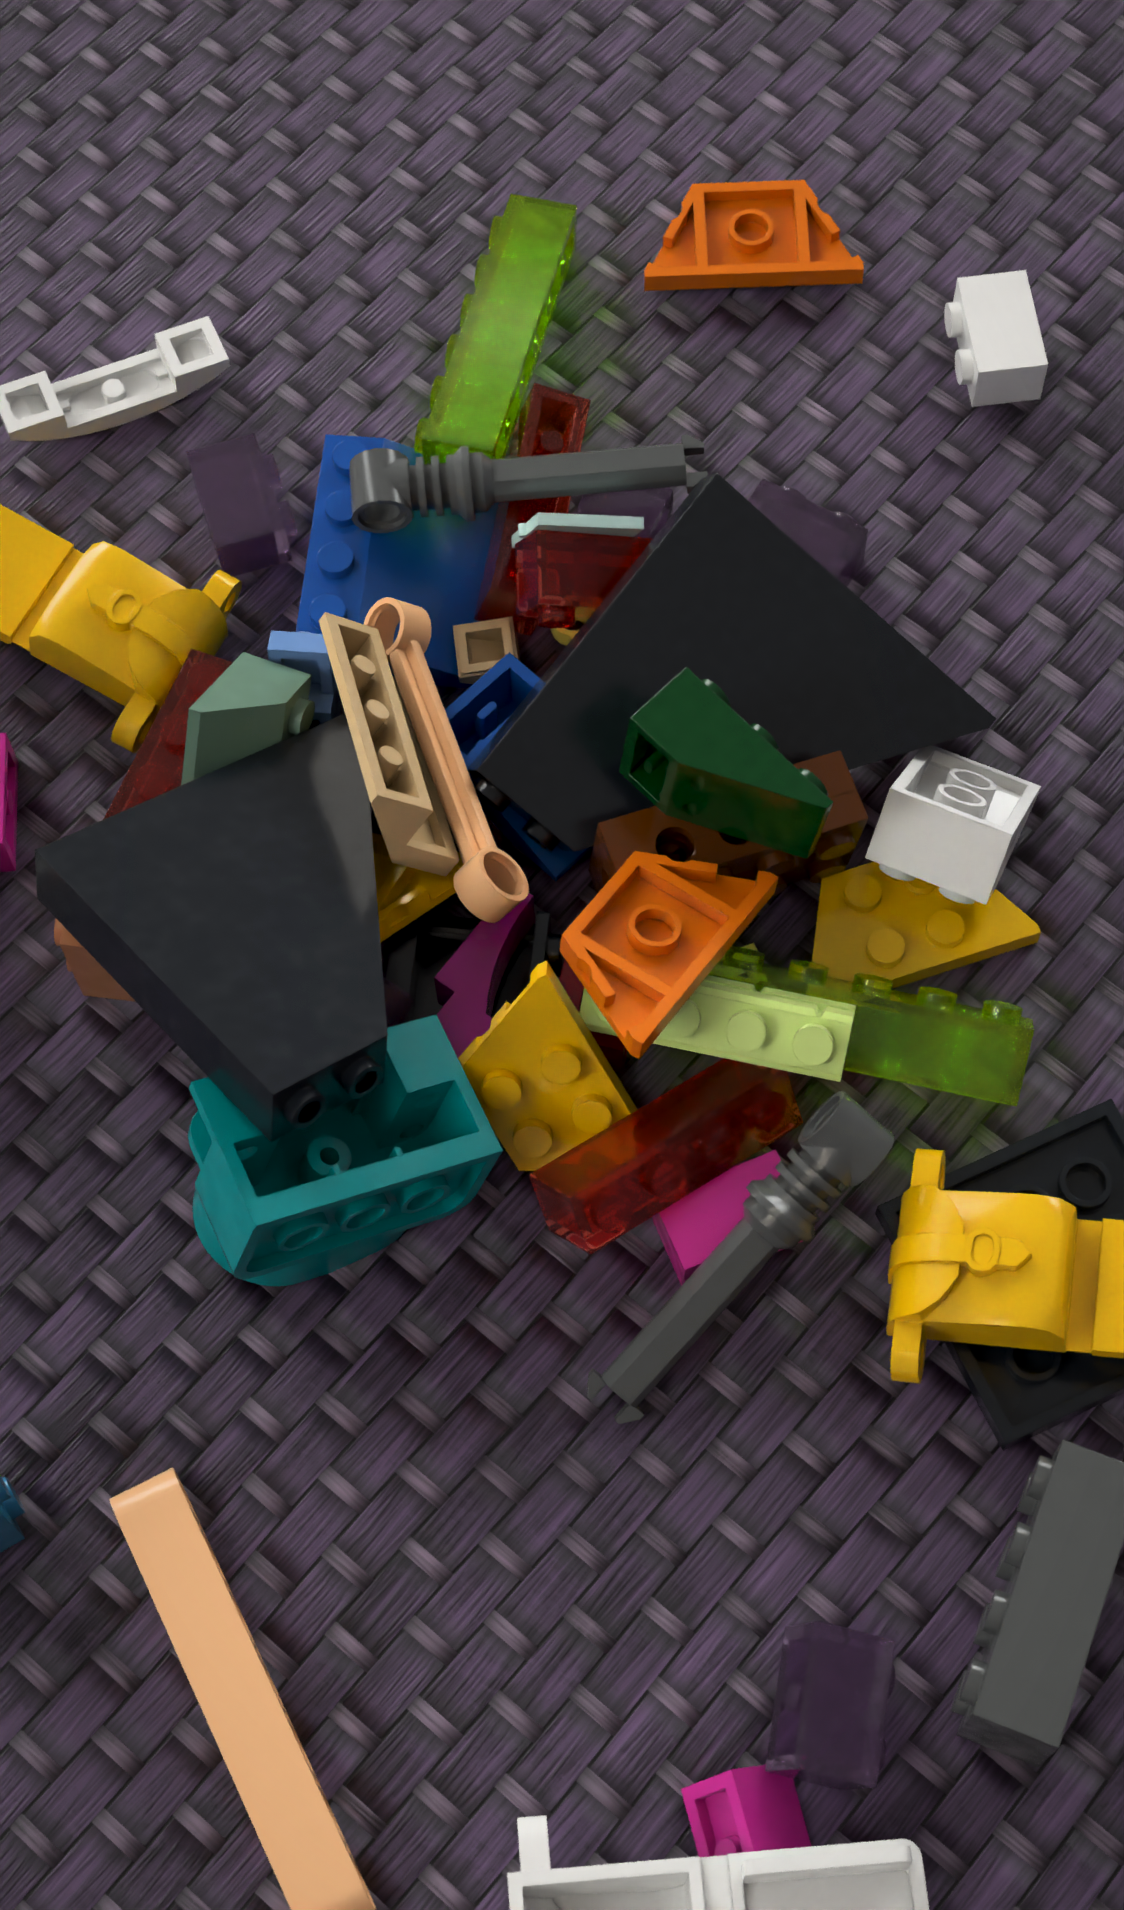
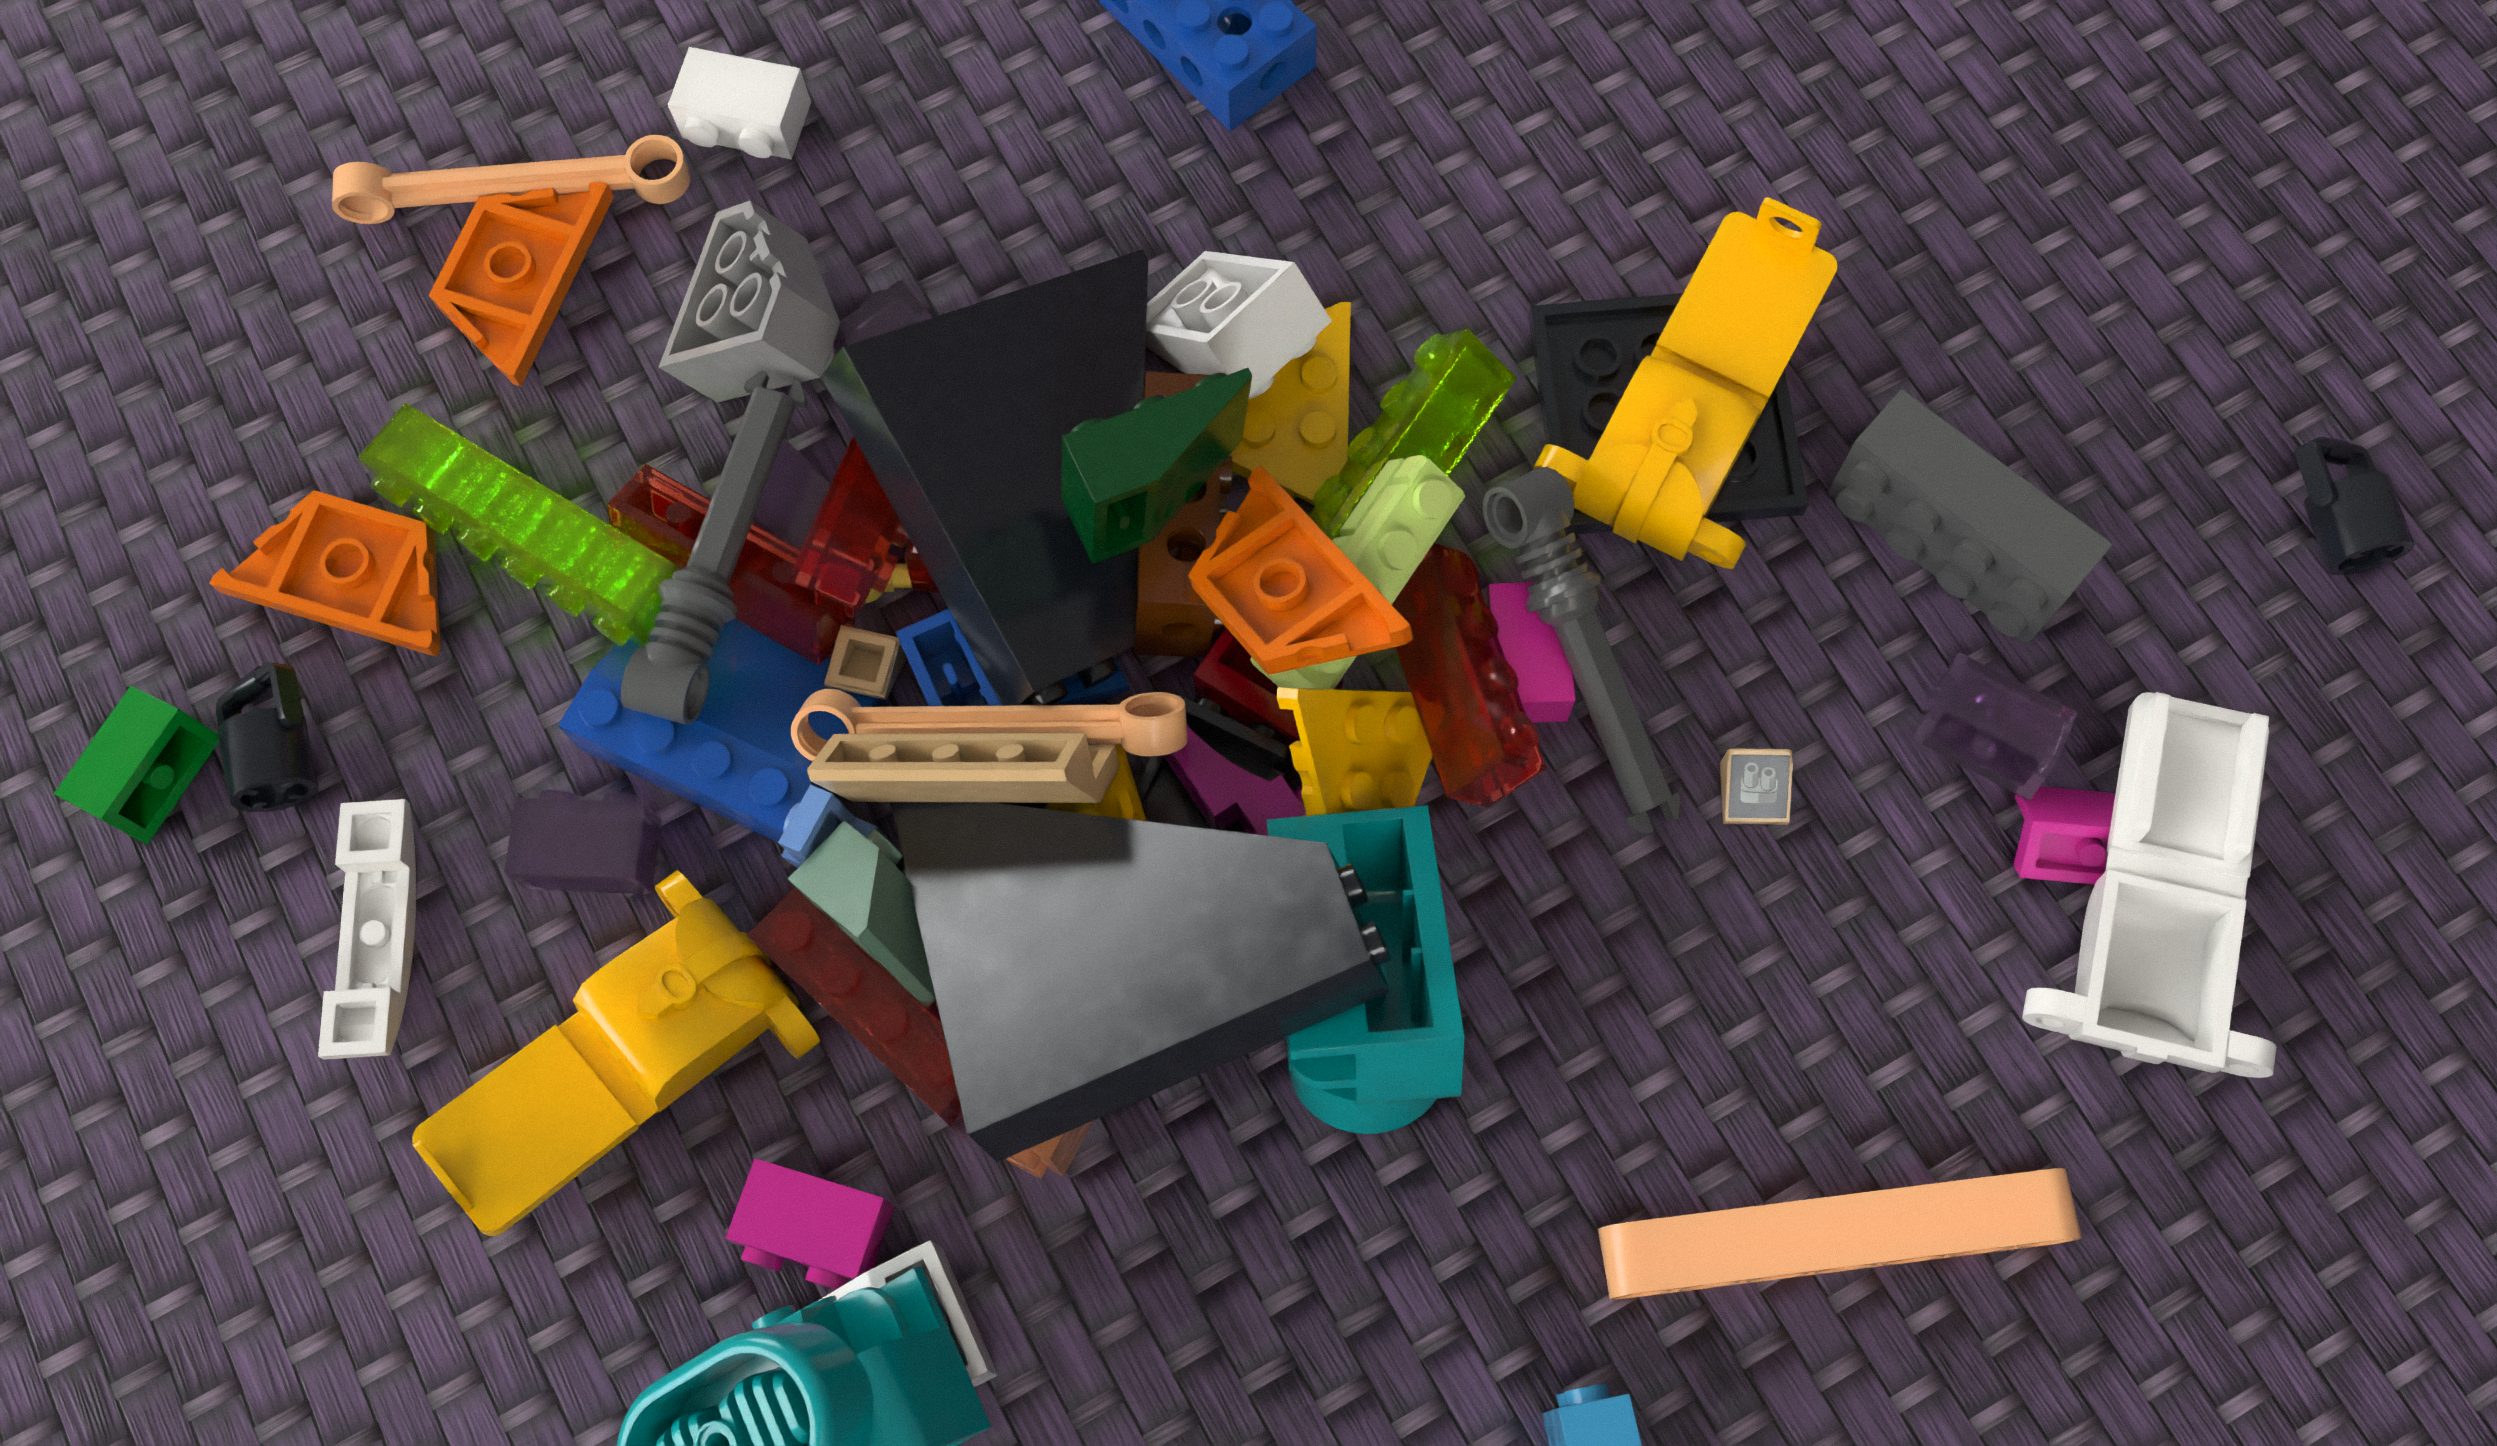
camera: 70 degrees left, 5 degrees up
light aqua piece [511,512,644,552] -> none
none -> green brick [54,686,219,845]
none -> orange wing [209,490,441,657]
none -> black piece [216,662,318,812]
none -> light nougat piece [332,135,690,224]
none -> light grey brick [658,201,840,403]
none -> slope [1720,749,1793,825]

